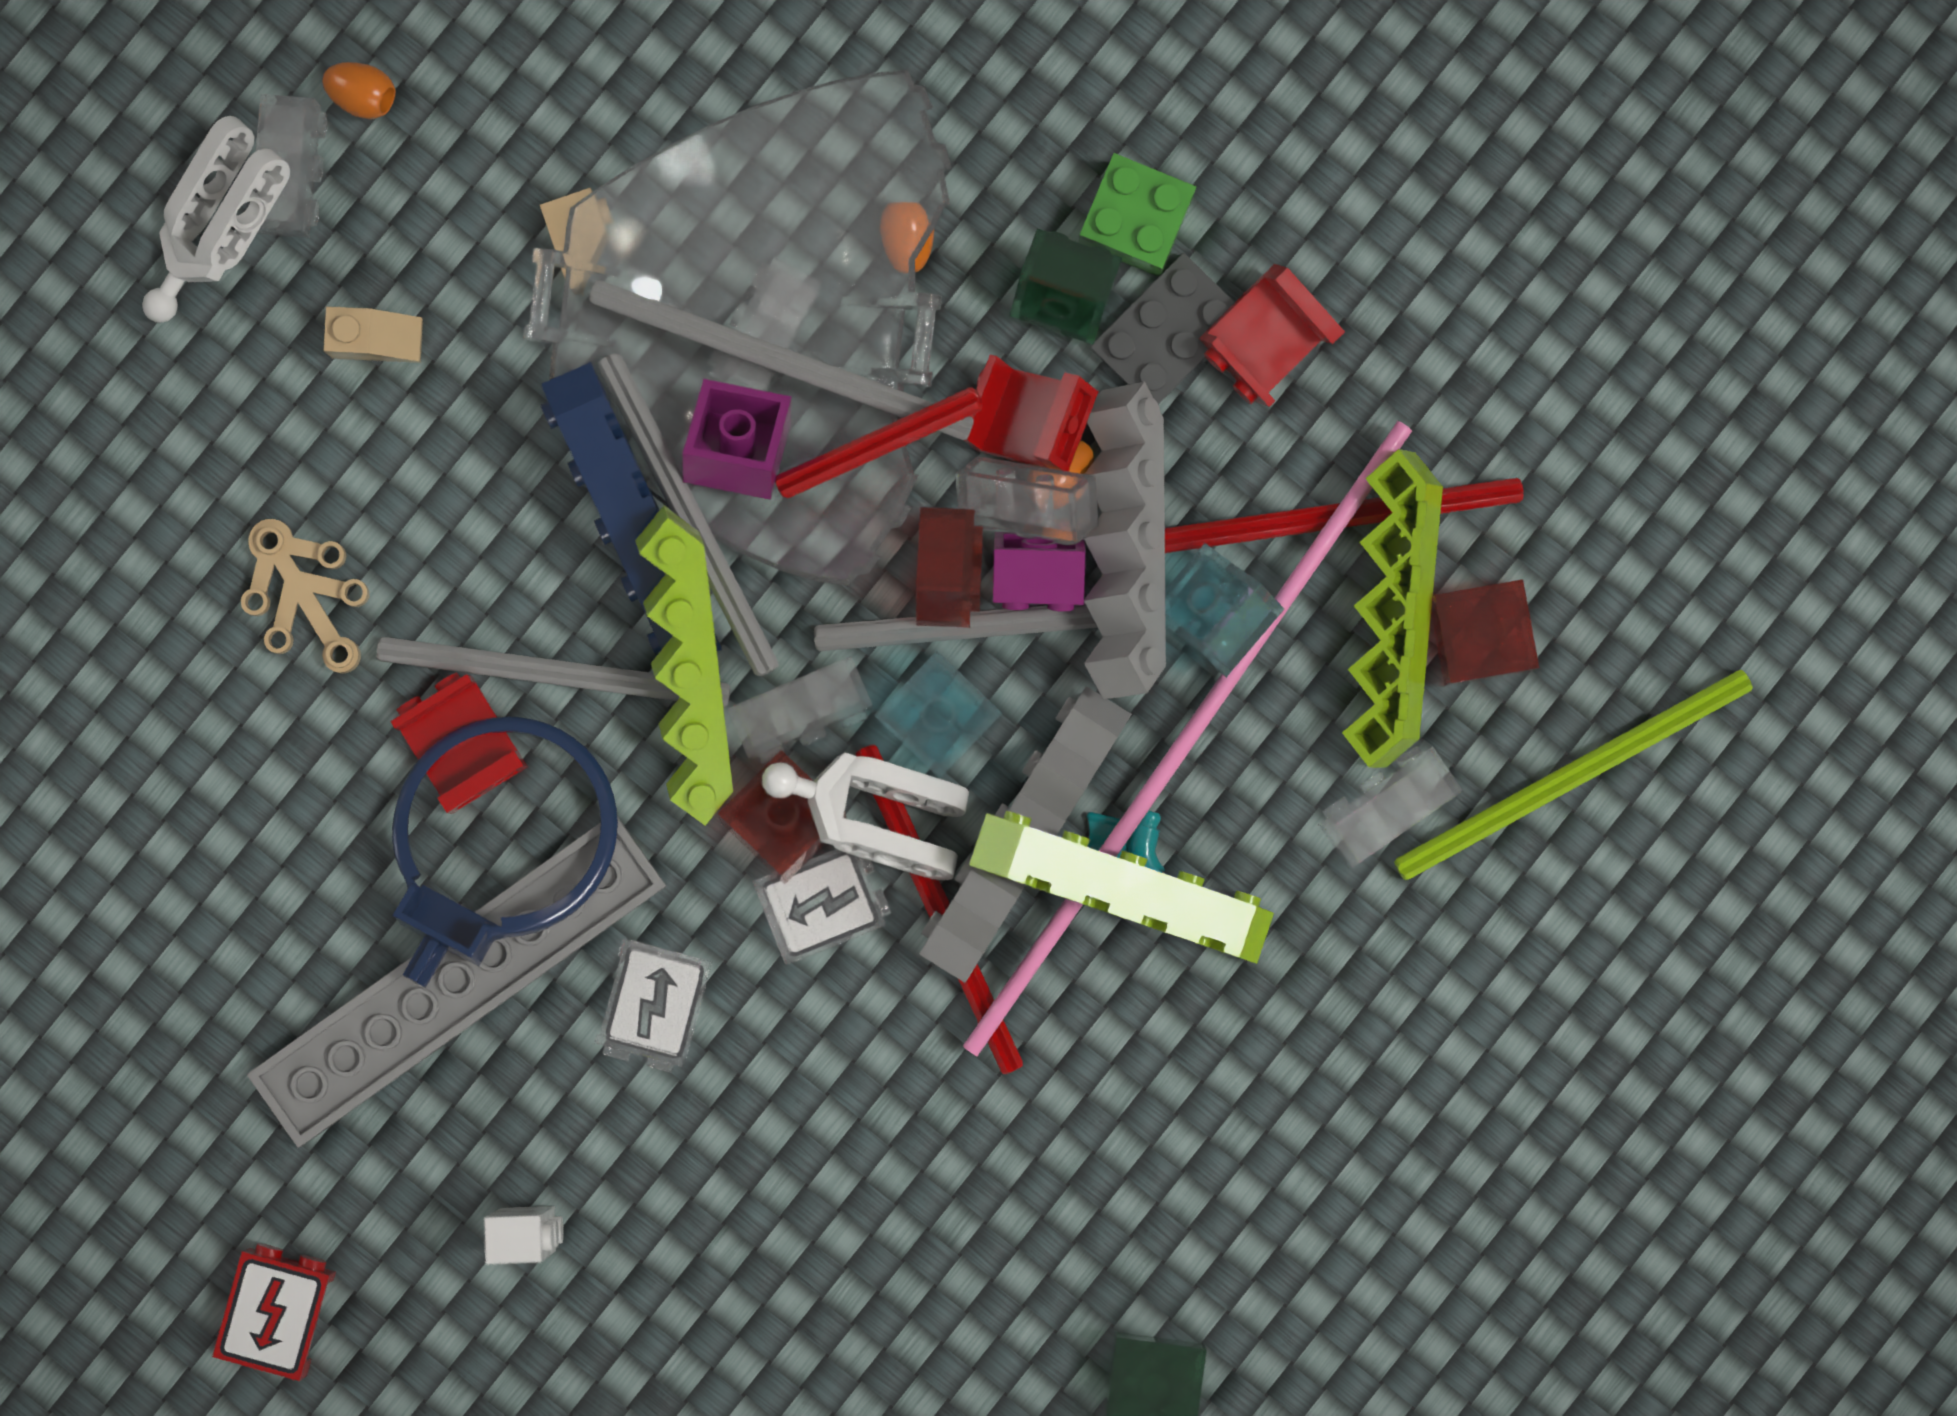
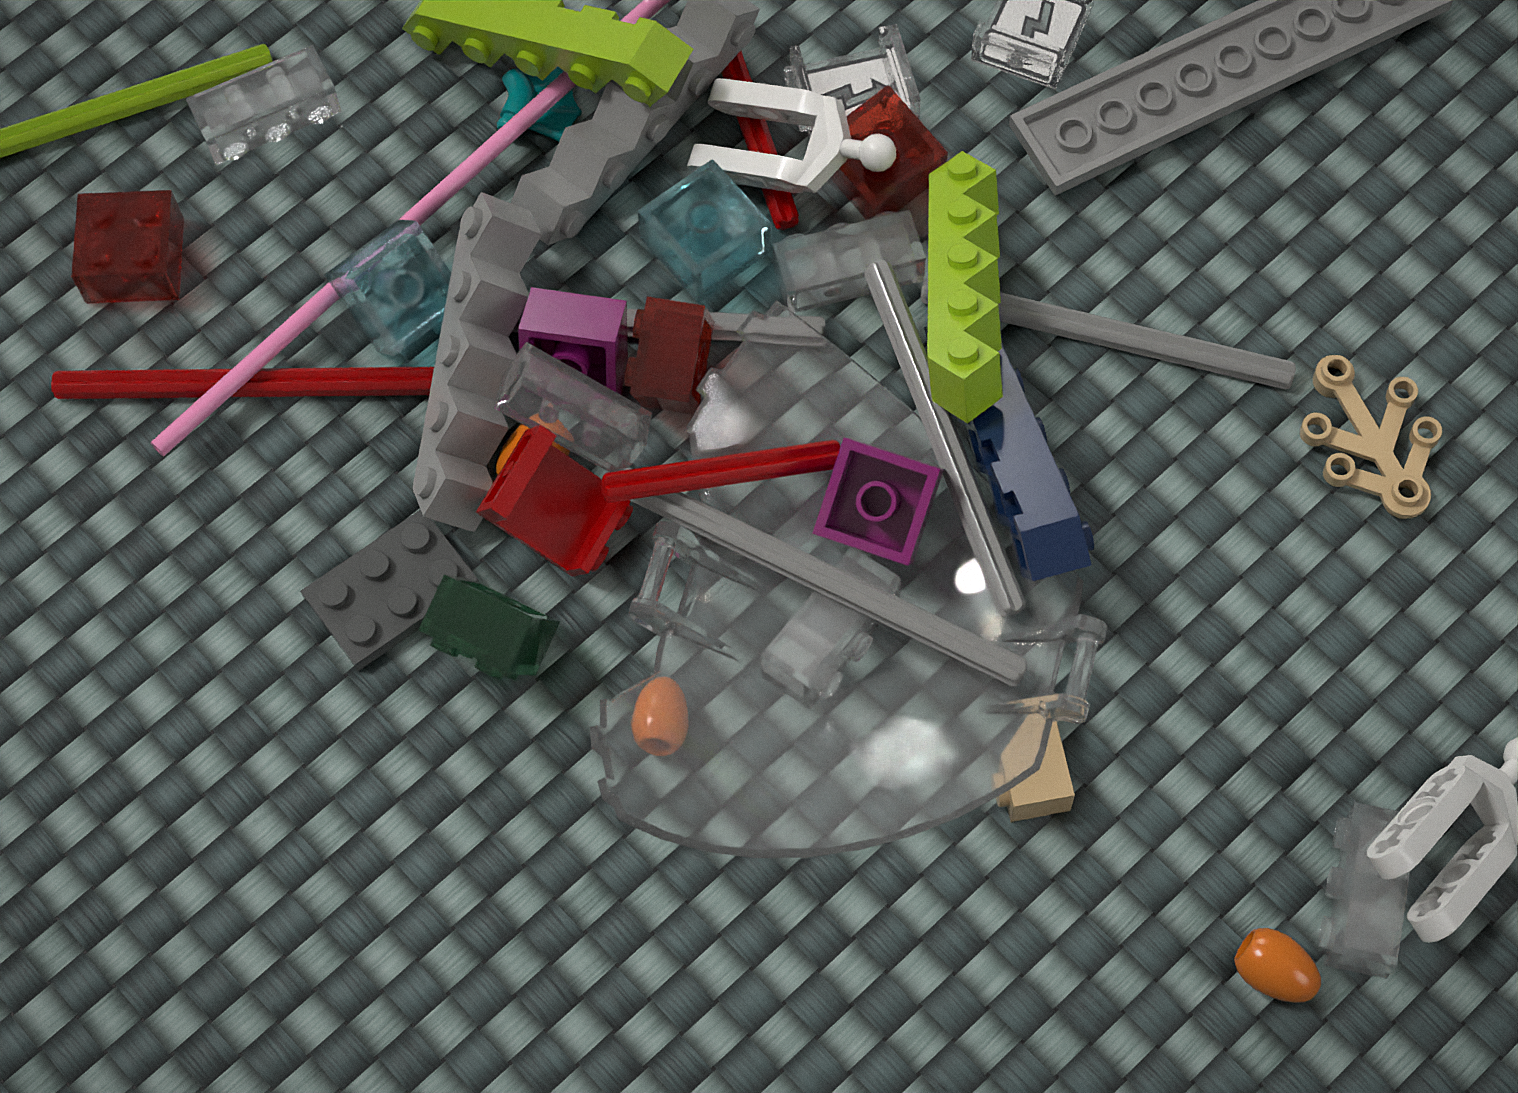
camera: 170 degrees left, 20 degrees down
tan slope [324,307,423,363] -> none
red panel [390,672,528,814] -> none
dark blue brick [392,717,618,988] -> none
bright green brick [1078,153,1196,277] -> none
red panel [1199,264,1345,407] -> none
lime brick [1342,449,1443,768] -> none

